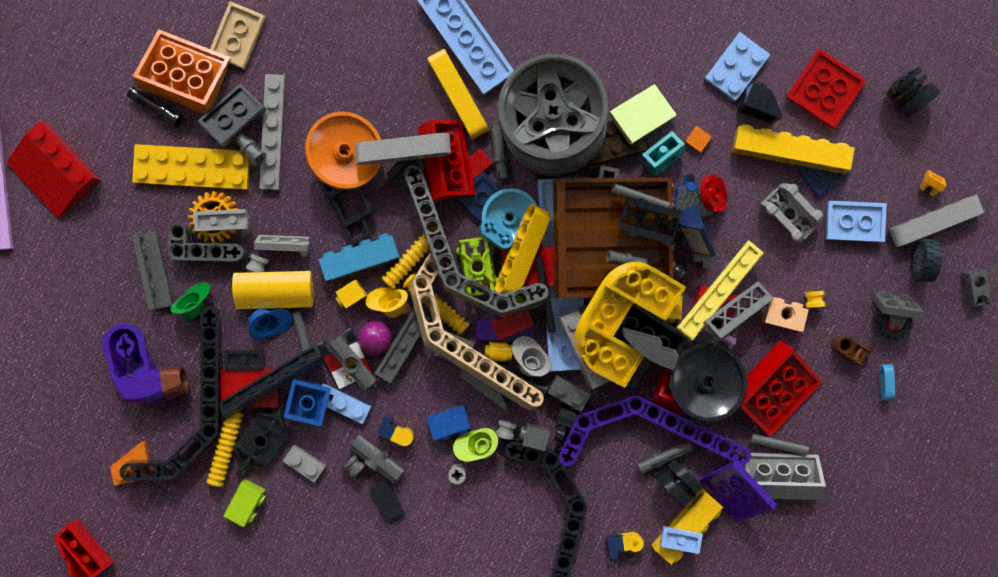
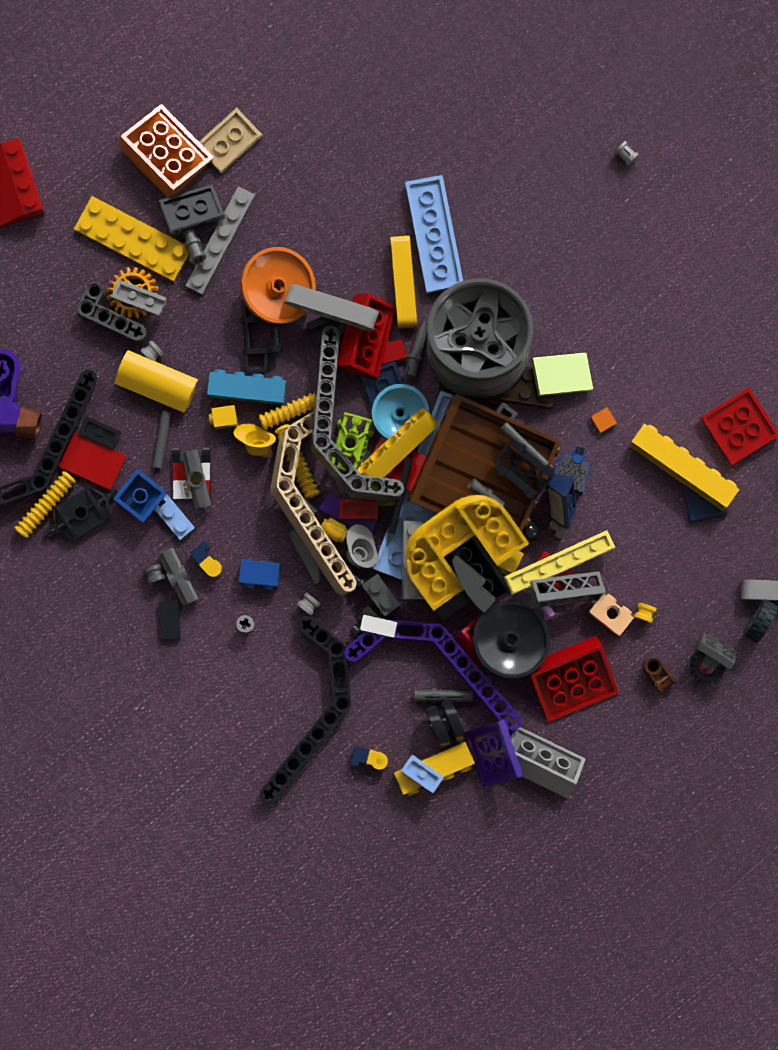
camera: 25 degrees right, 5 degrees down
black pin [127,86,184,129] -> none
dark grey fence [132,231,174,310] -> none
green piece [171,282,211,323] -> none
black tile [219,344,324,420] -> none
lime brick [224,479,266,527] -> none
blue piece [248,309,293,339] -> none
light grey hinge [254,235,310,257] -> none
light grey plate [283,445,326,483] -> none
magenta hair [358,321,392,357] -> none
dark grey gear [374,308,431,383] -> none
lime piece [453,428,498,462] -> none
dark azure beam [479,219,513,250] -> none
dark grey brick [519,422,550,451] -> none
teal brick [642,131,685,177] -> none
red tile [701,174,728,213] -> none
light blue plate [704,32,770,102] -> none
black slope [736,82,783,125] -> none
dark grey piece [750,433,809,455] -> none
light grey piece [760,183,824,244] -> none
light blue plate [825,201,887,242] -> none
dark azure beam [879,364,895,401] -> none
none -> white sticker [360,615,397,637]

